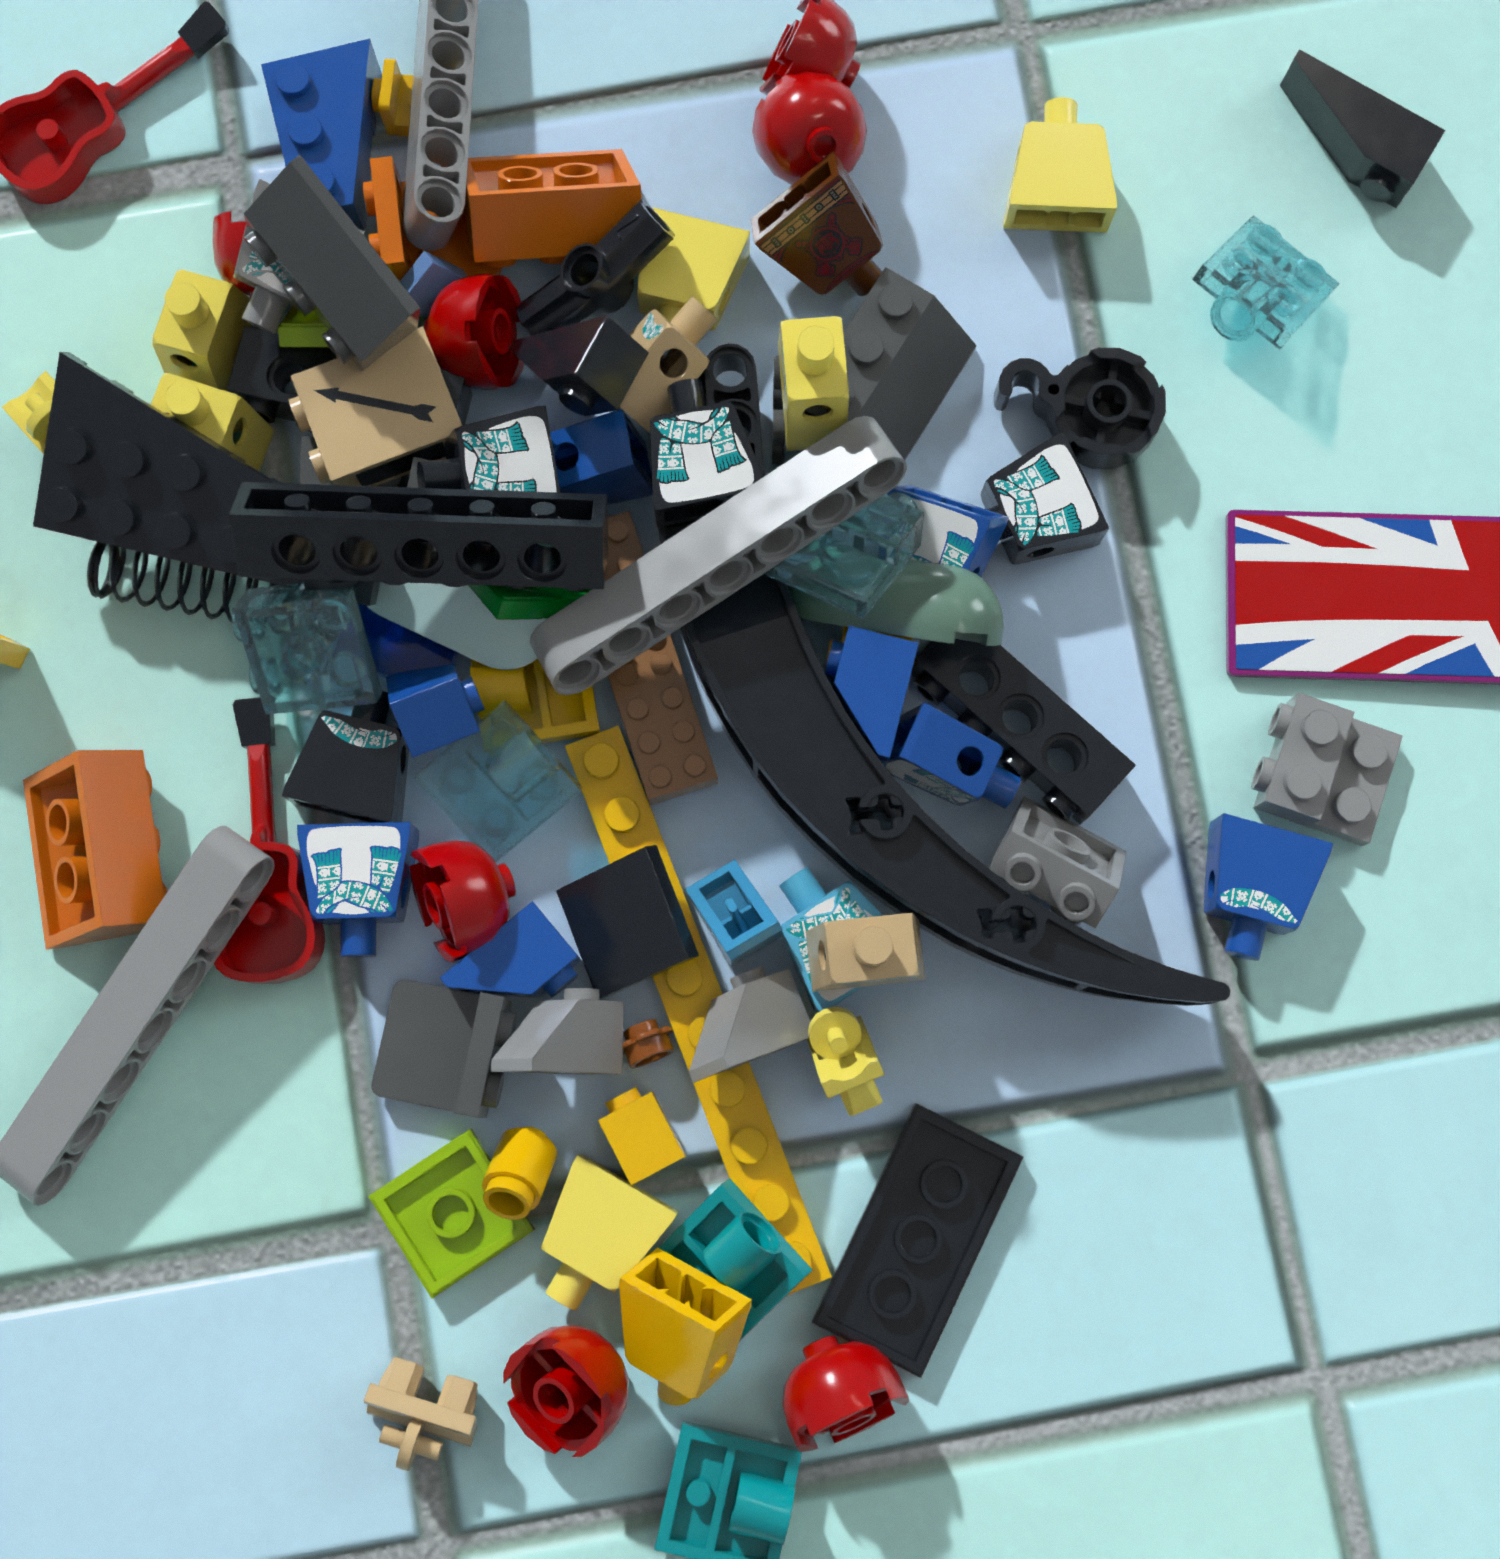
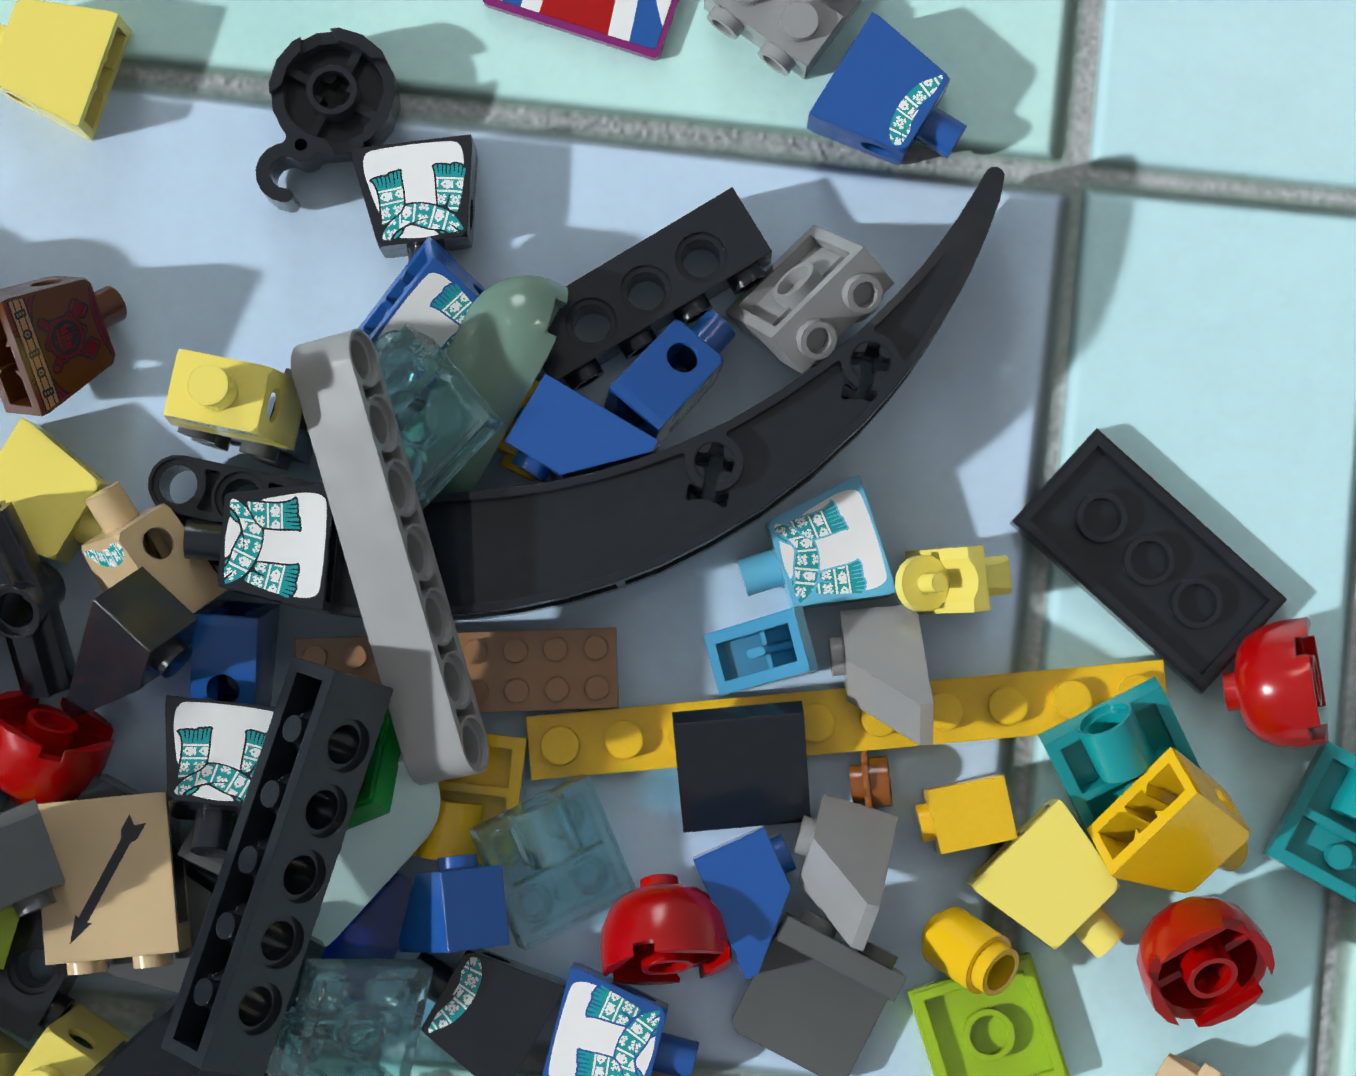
camera: 65 degrees left, 5 degrees up
dark grey slope [803,267,977,460] -> none
tan torso [806,913,926,992] -> none

